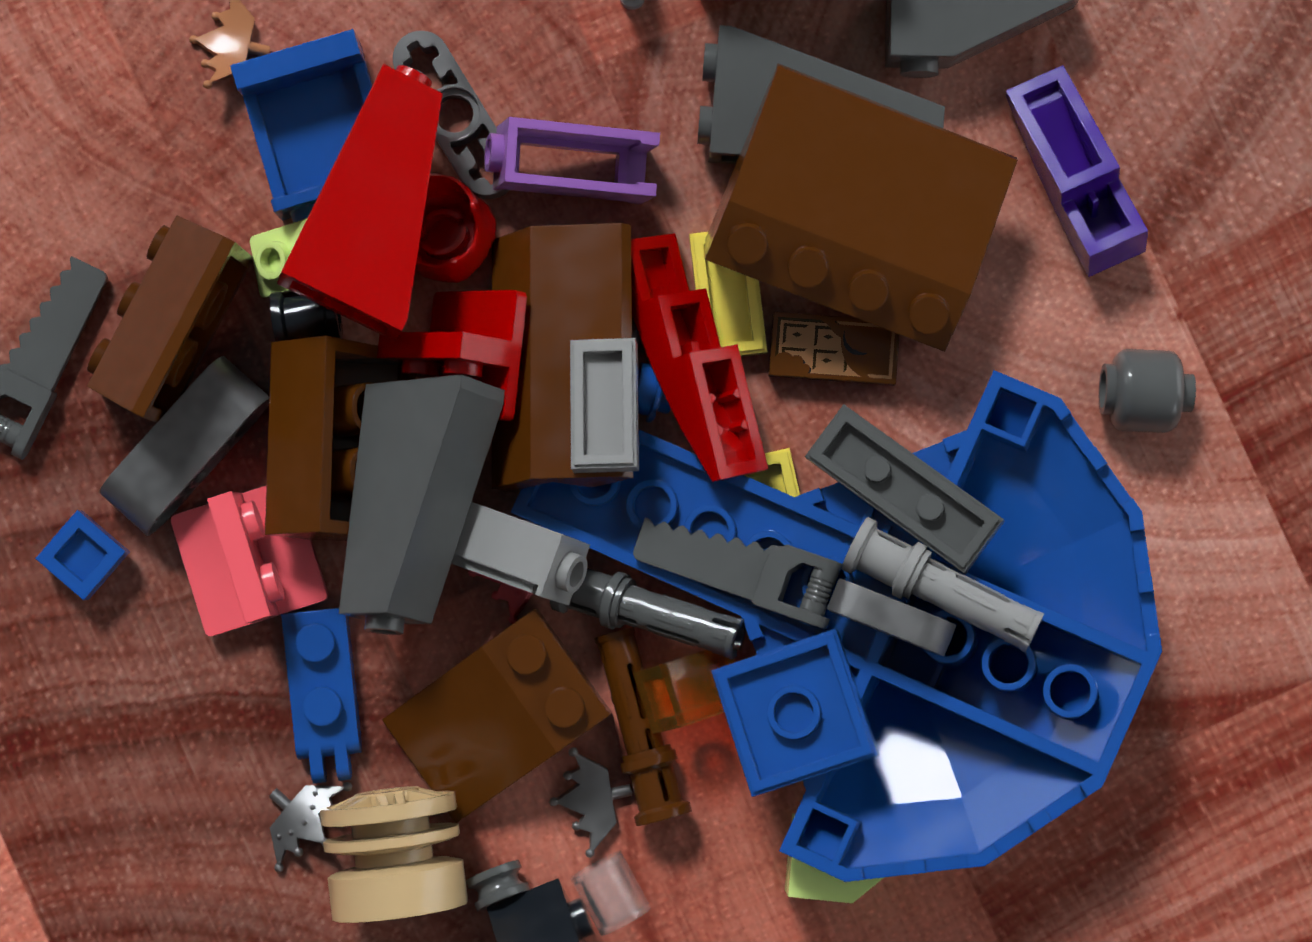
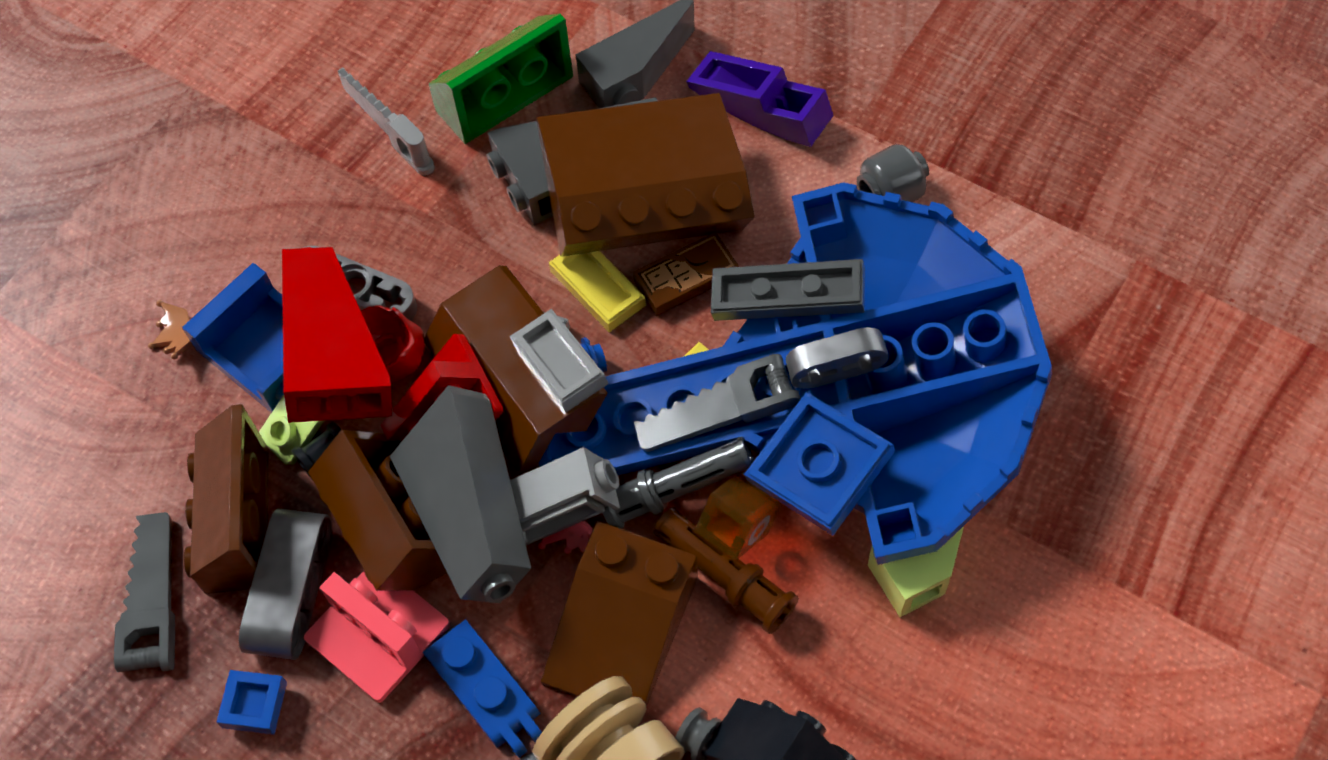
camera: 25 degrees left, 25 degrees down
medium lavender window [484,117,660,204] -> none
flat silver piece [549,747,632,858] -> none
clear beam [570,851,651,936] -> none
red slope [631,233,768,482] -> none
light grey pin [841,517,1044,652] -> none

